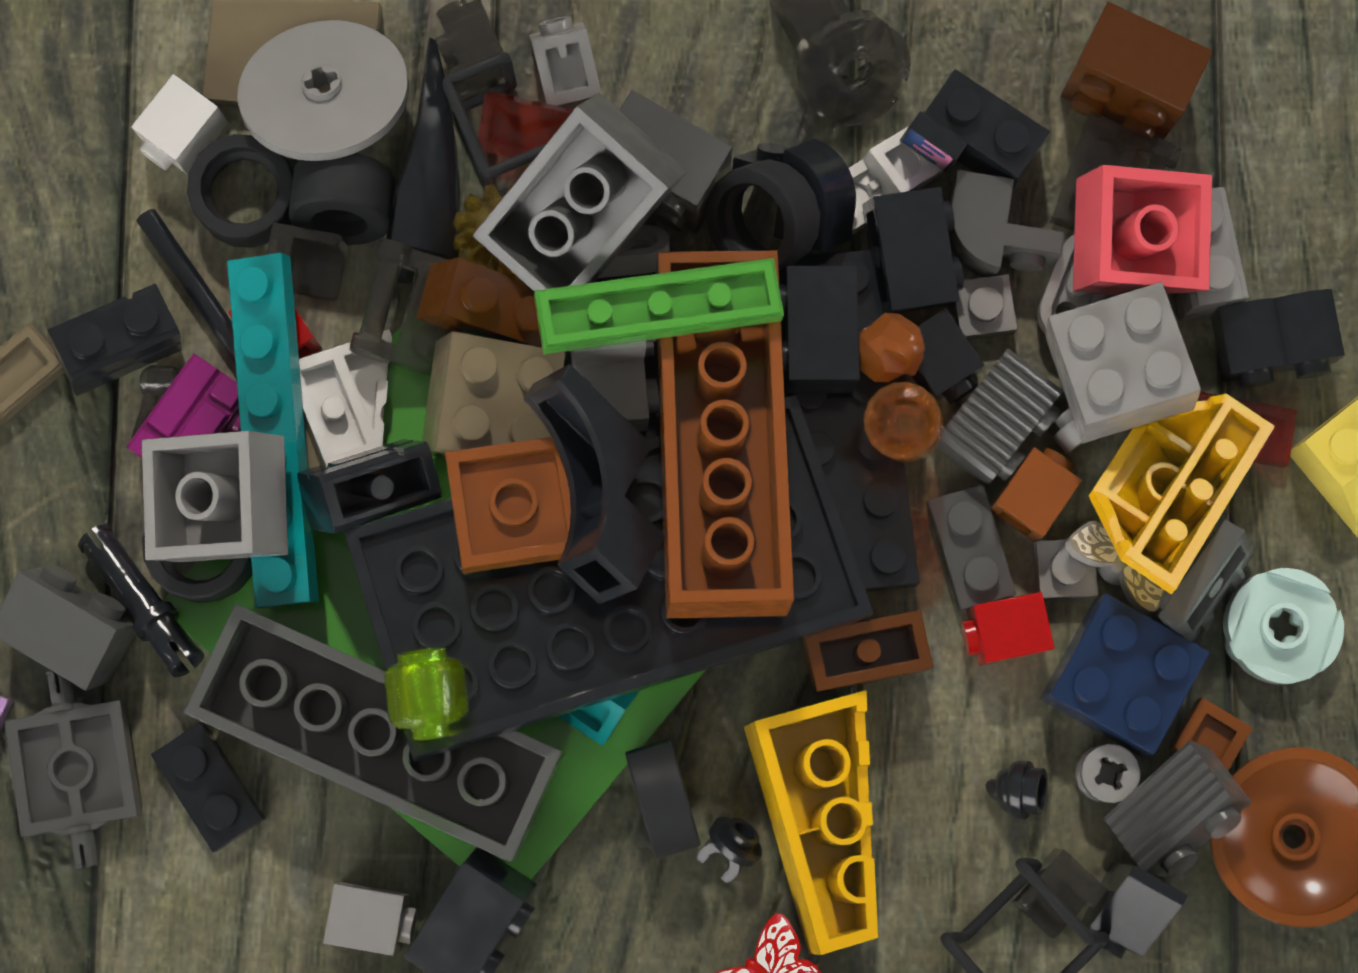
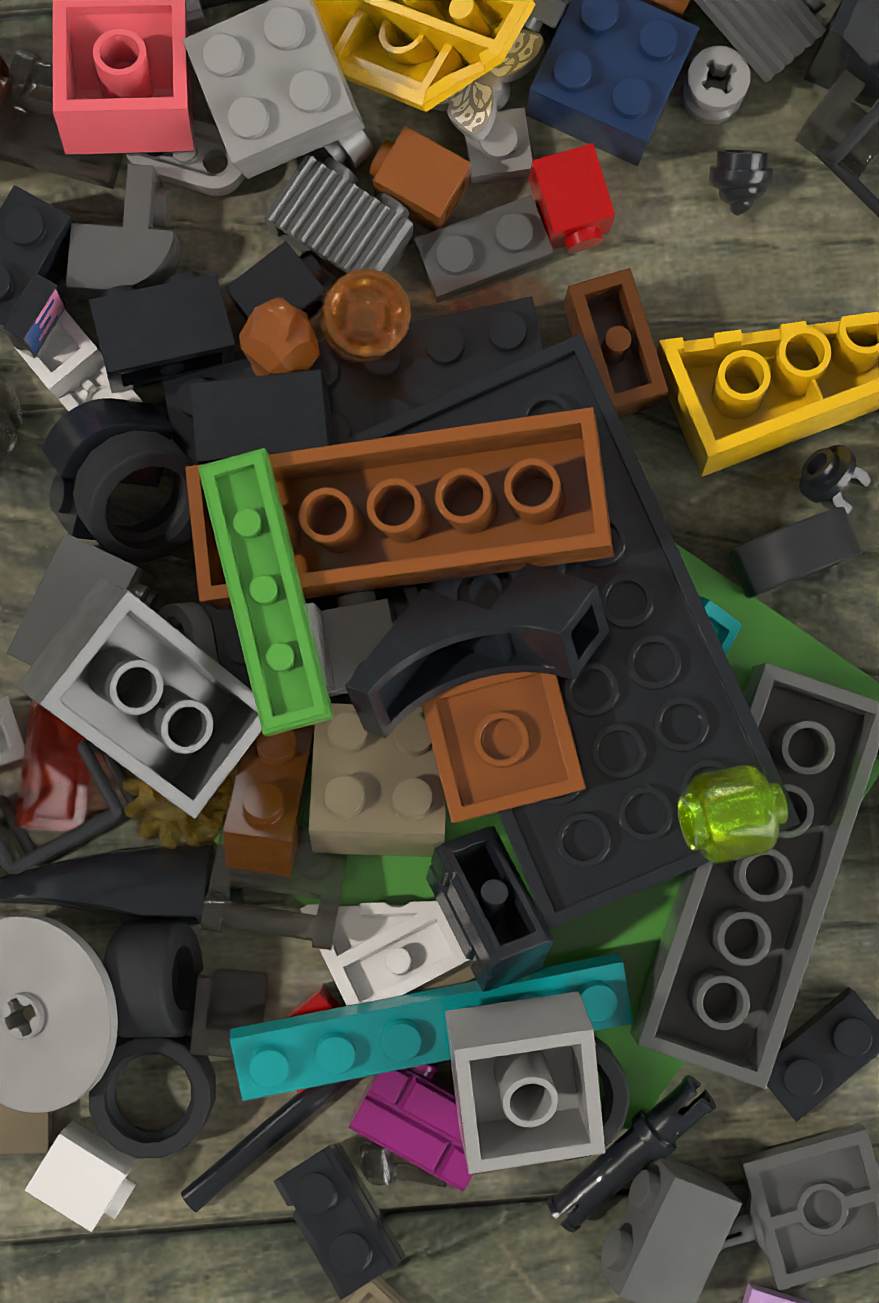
camera: 100 degrees left, 5 degrees up
light grey plate [953,274,1017,340] -> none

